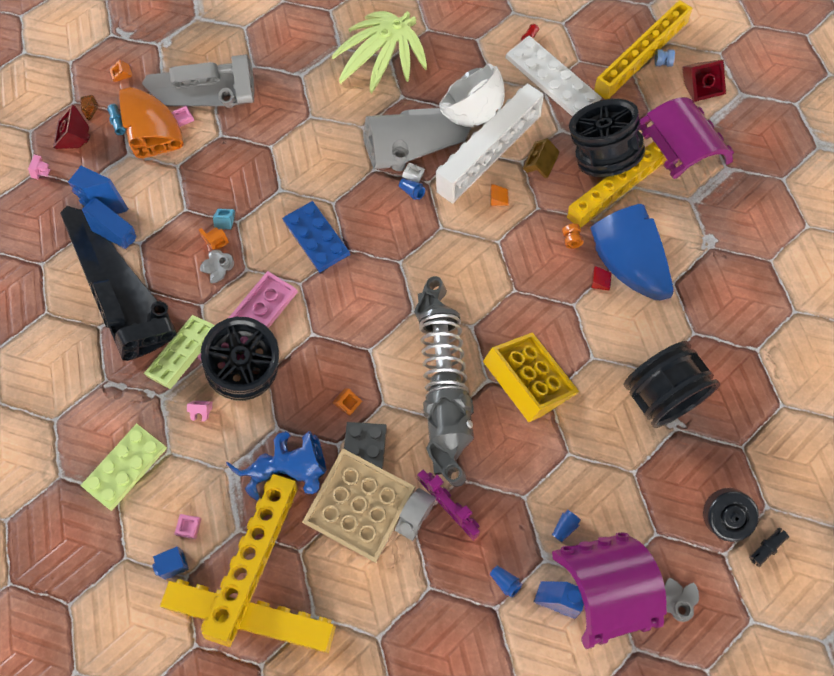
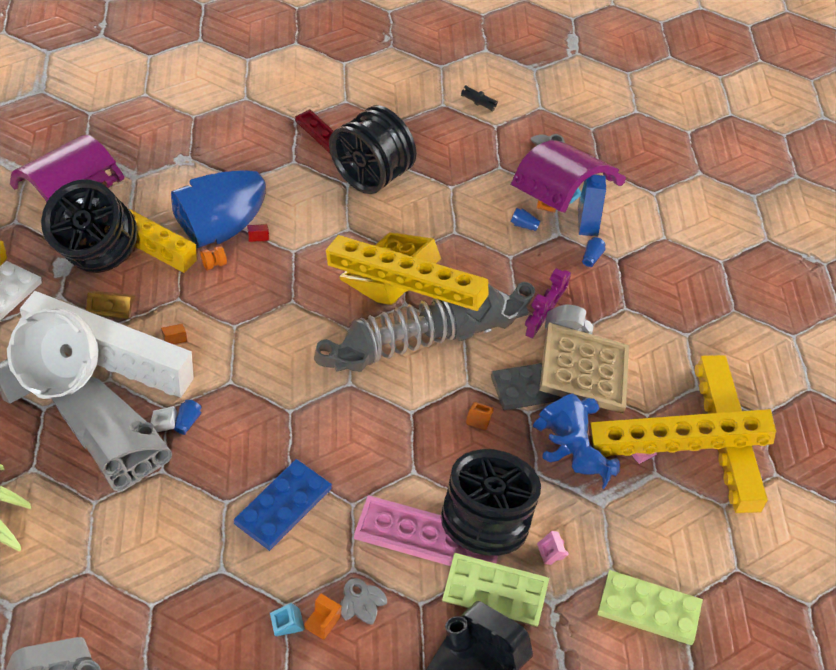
camera: 120 degrees left, 15 degrees down
blue brick [152,546,189,580] -> none
bright pink tile [174,514,201,539] -> none
black wheel [703,488,759,542] -> none
none -> dark red tile [295,109,334,153]
none -> yellow brick [326,235,489,311]

